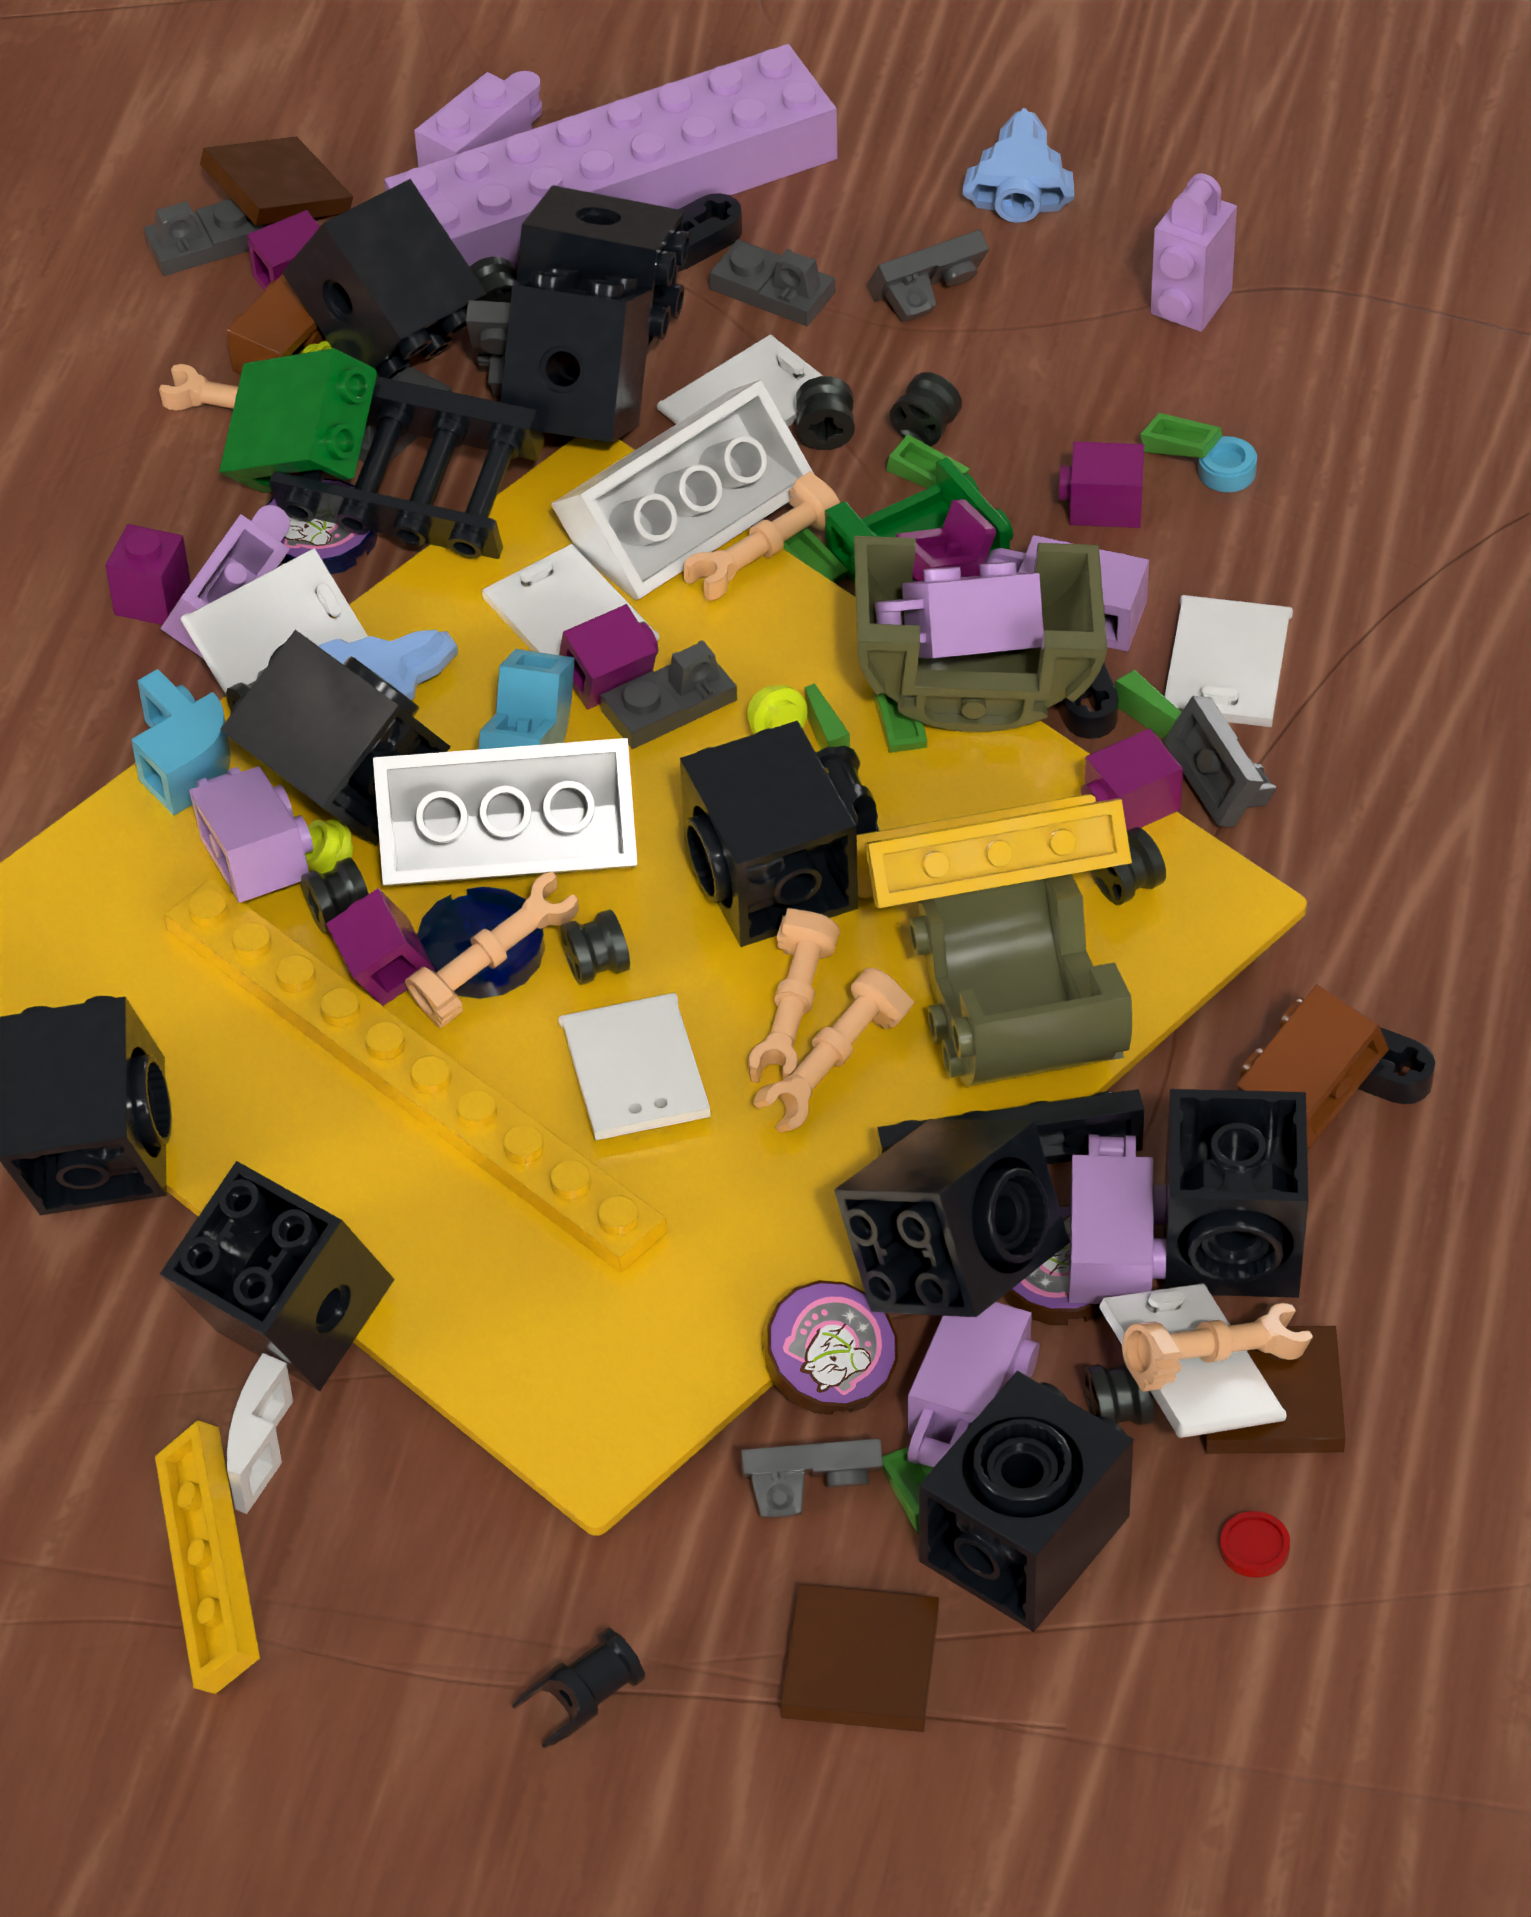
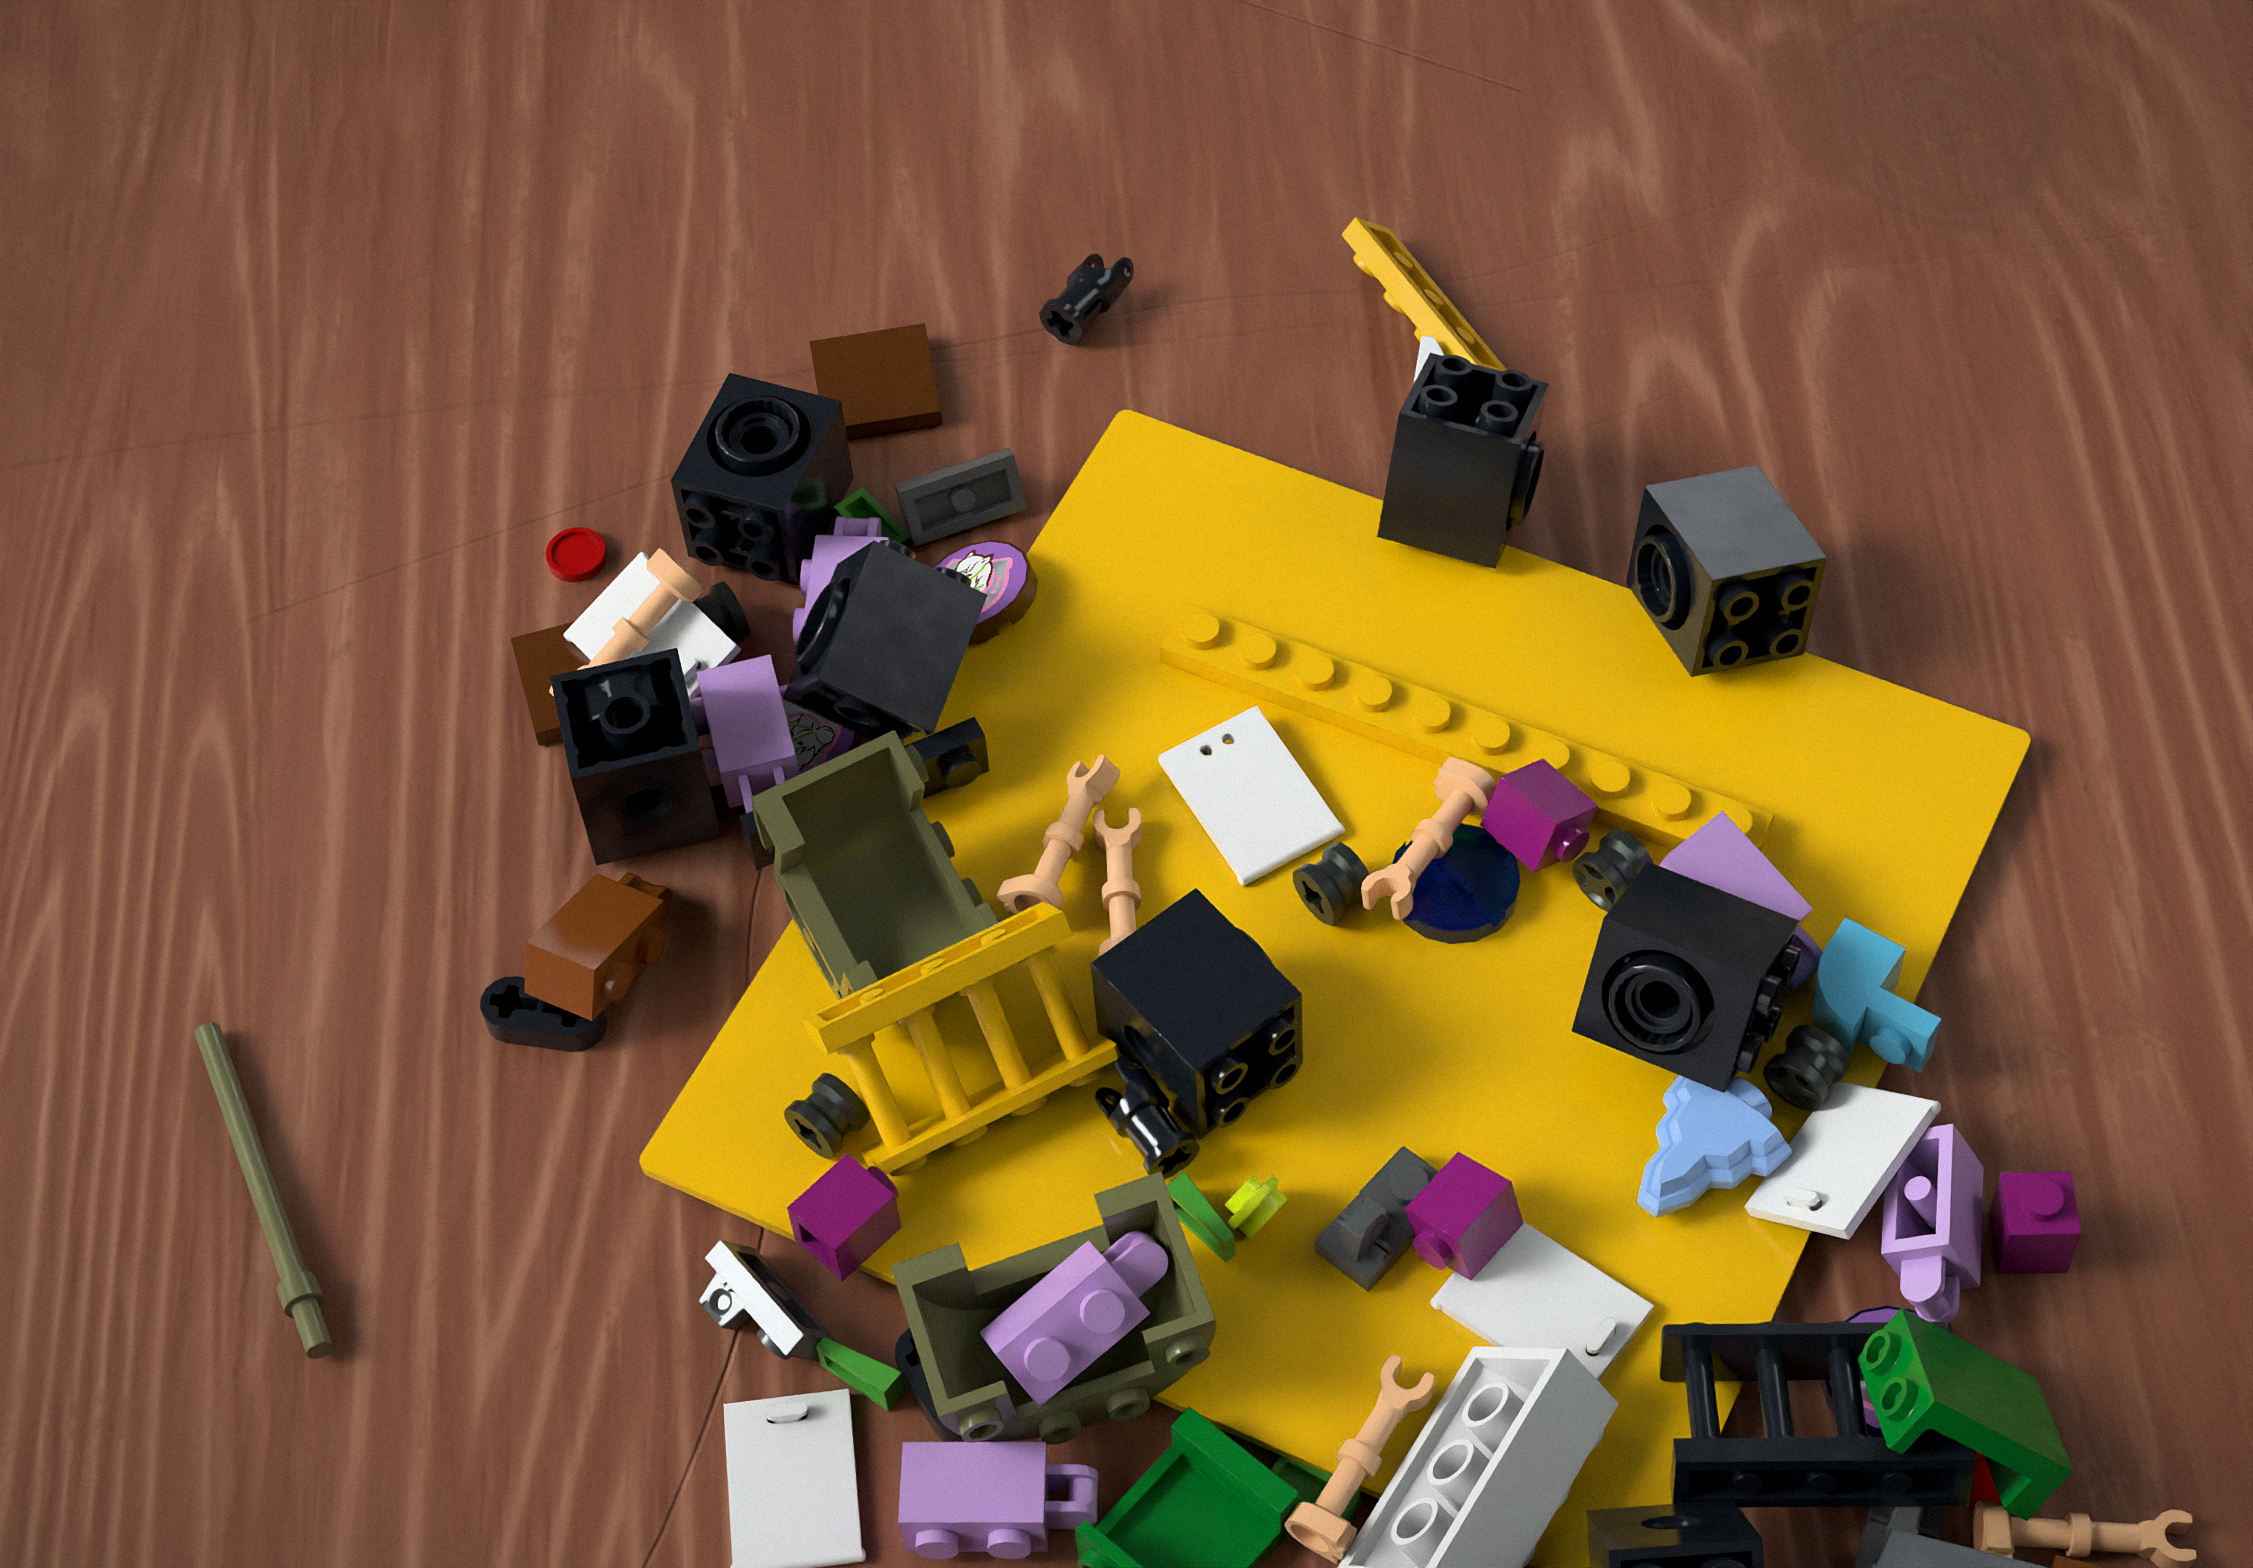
camera: 165 degrees right, 5 degrees up
white slope [373,738,637,886] -> none
medium azure brick [479,649,575,749] -> none
magenta bracket [896,499,996,582] -> none

